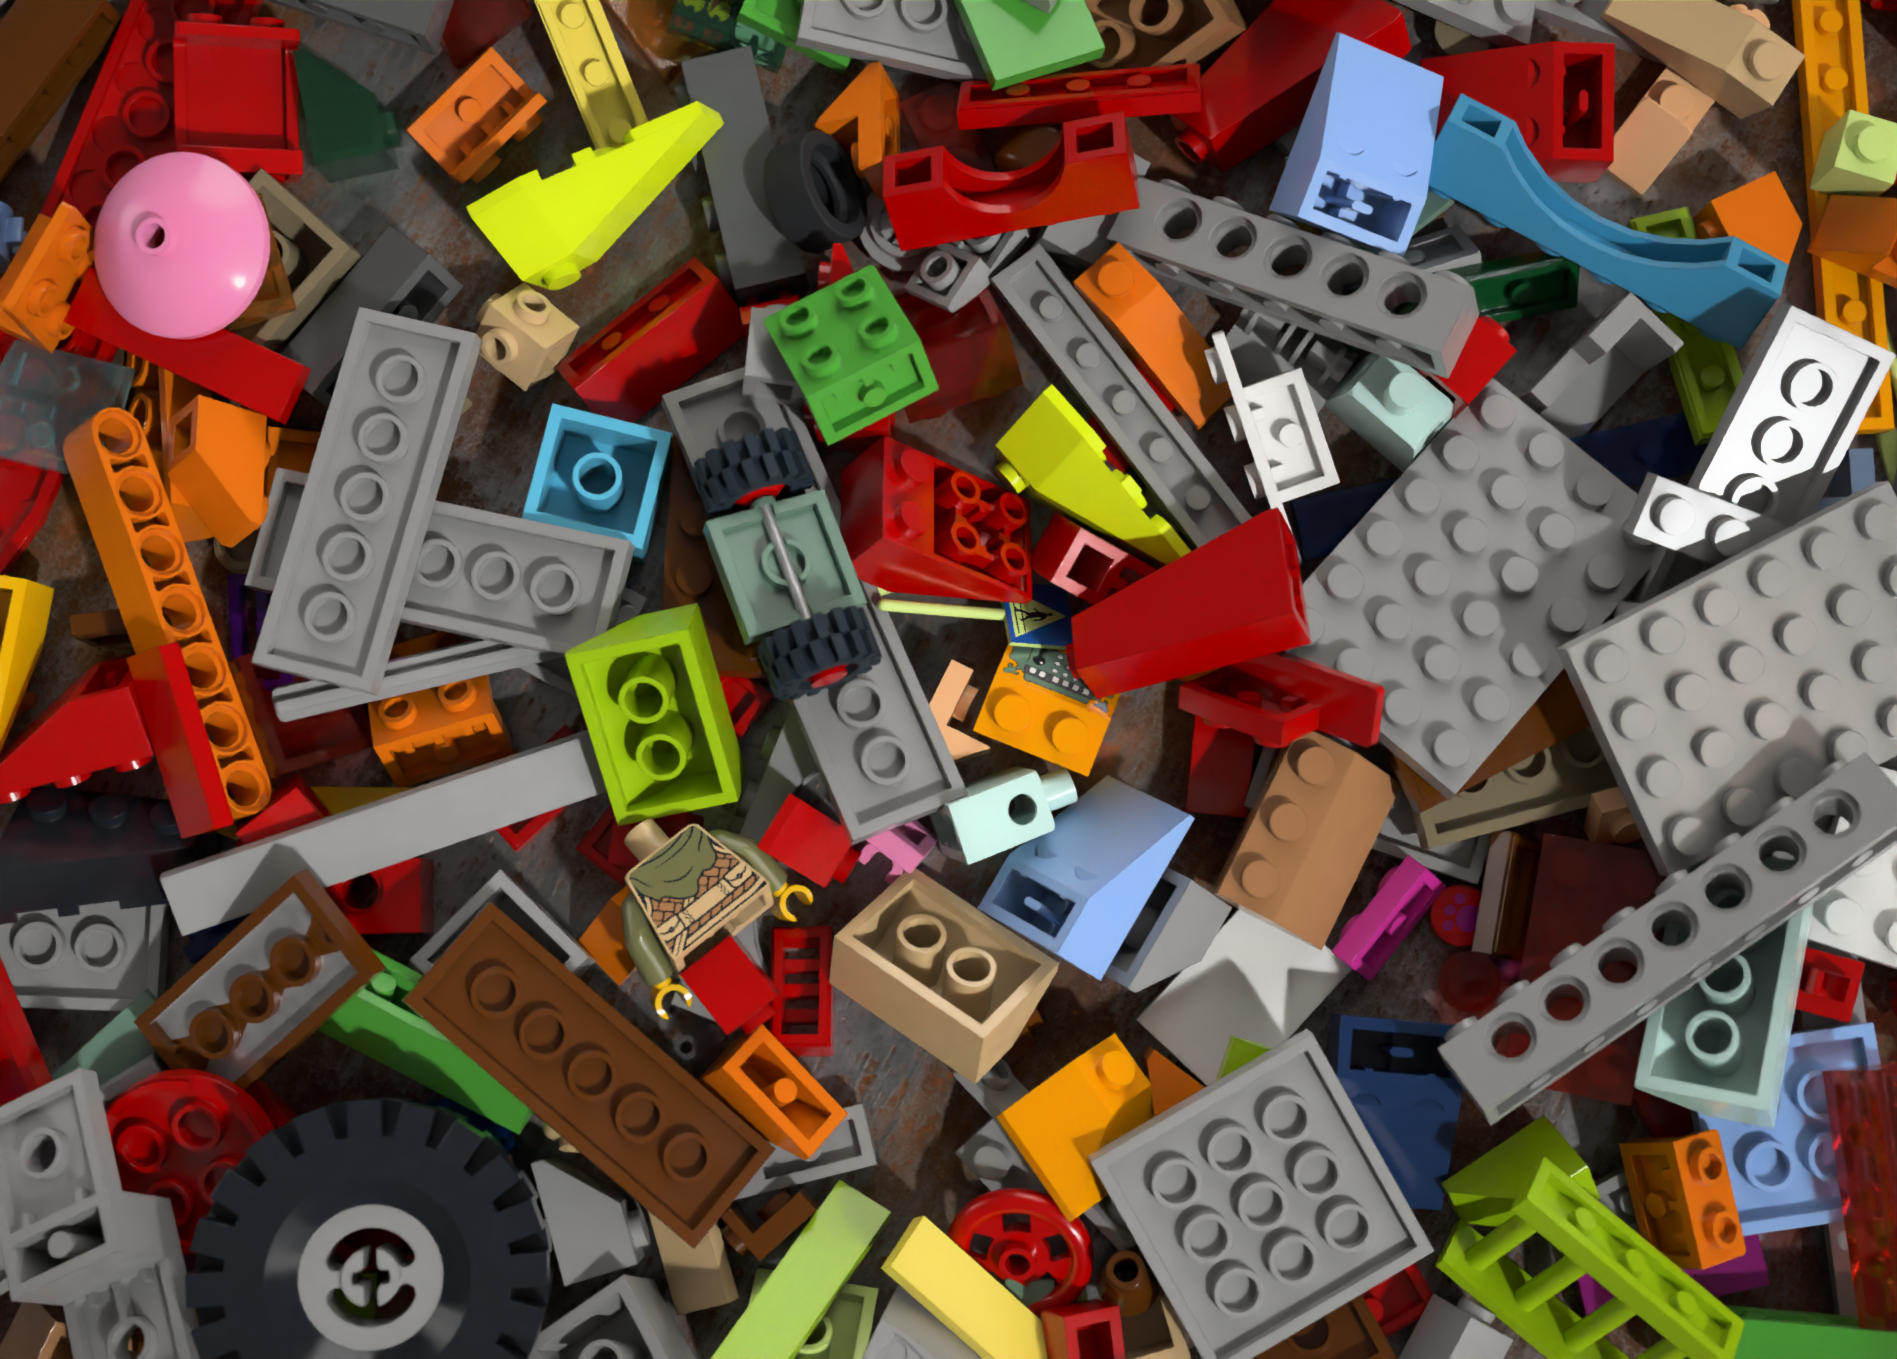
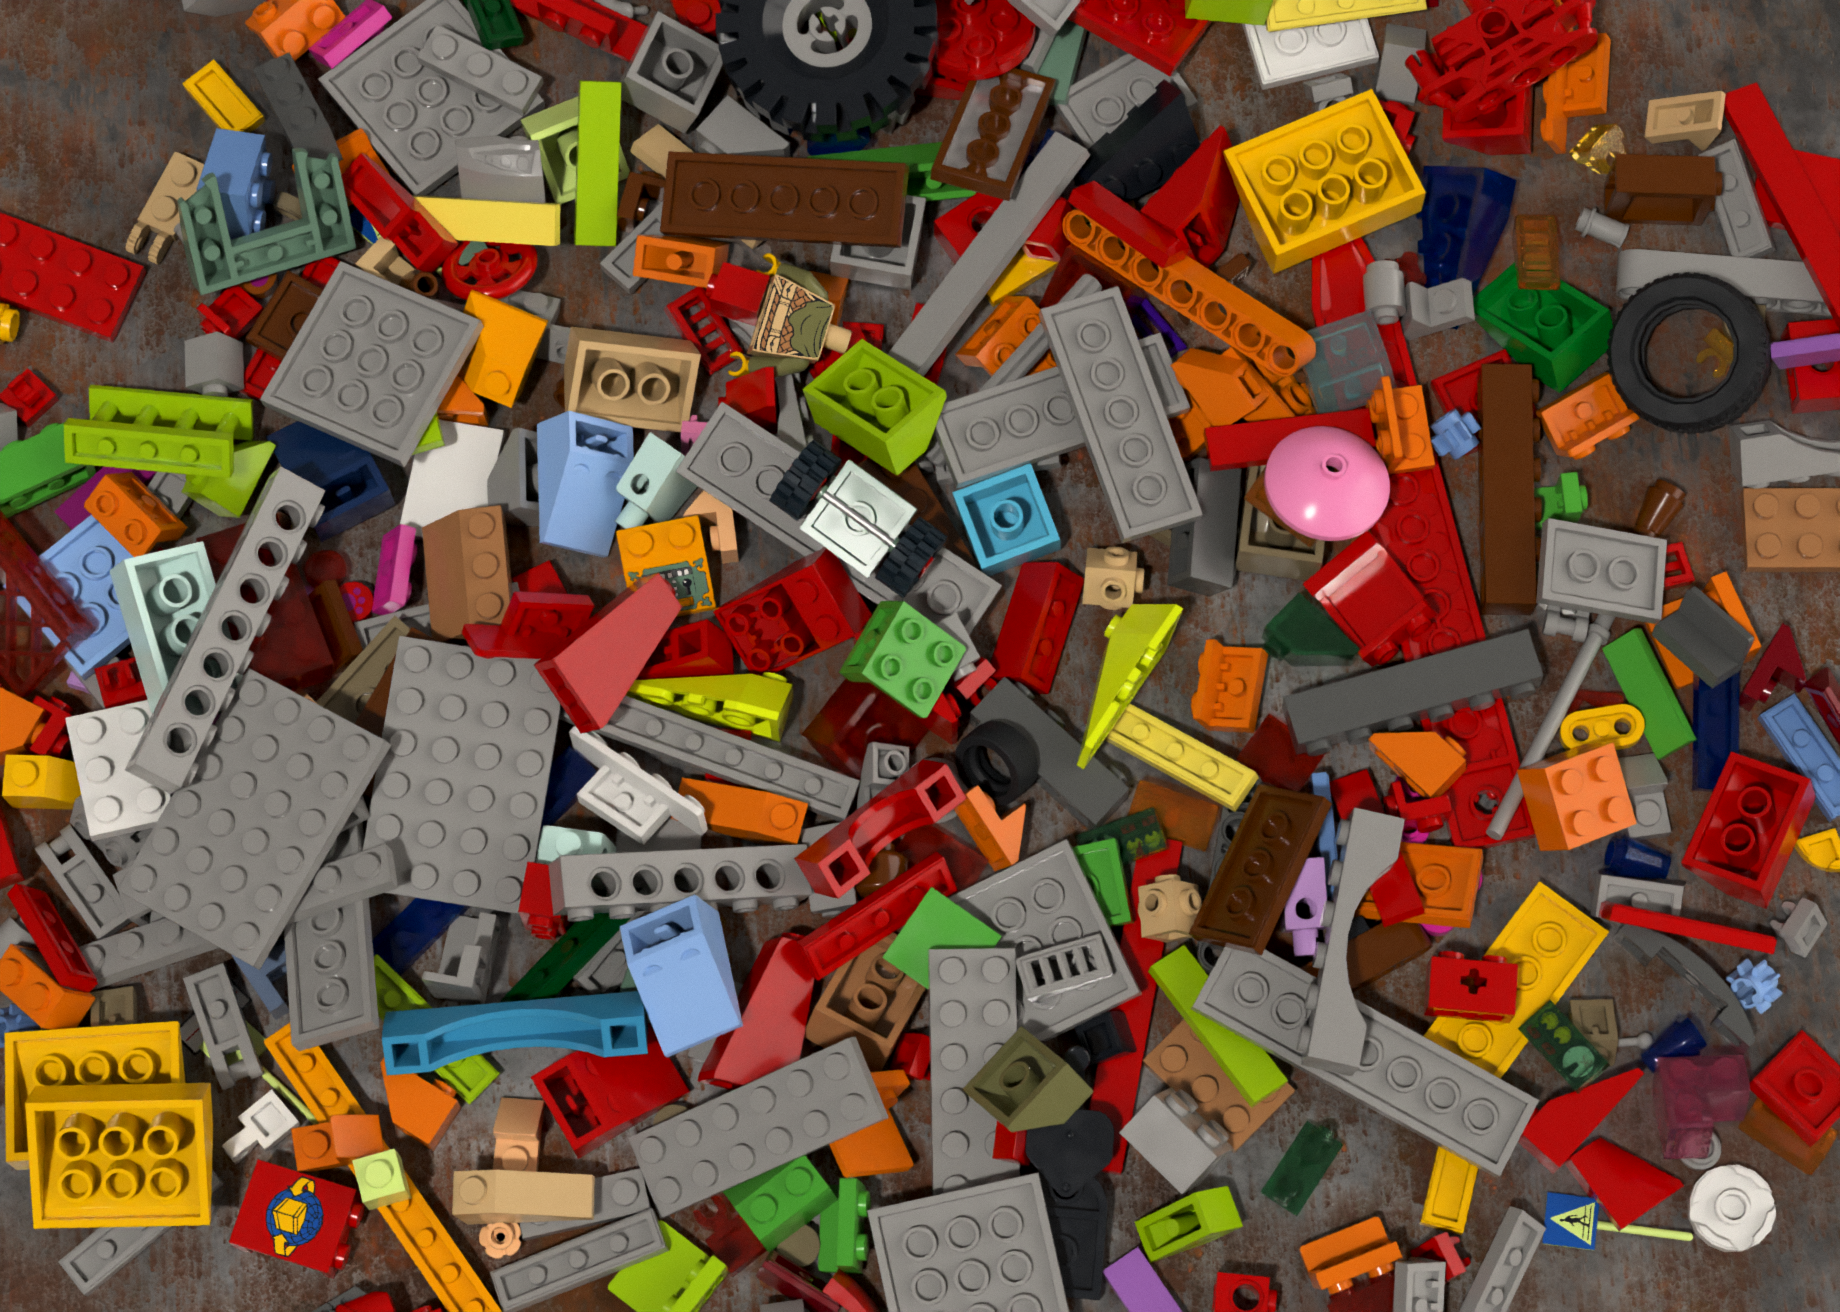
camera: 145 degrees right, 10 degrees down
piece [877,584,1073,650] -> none

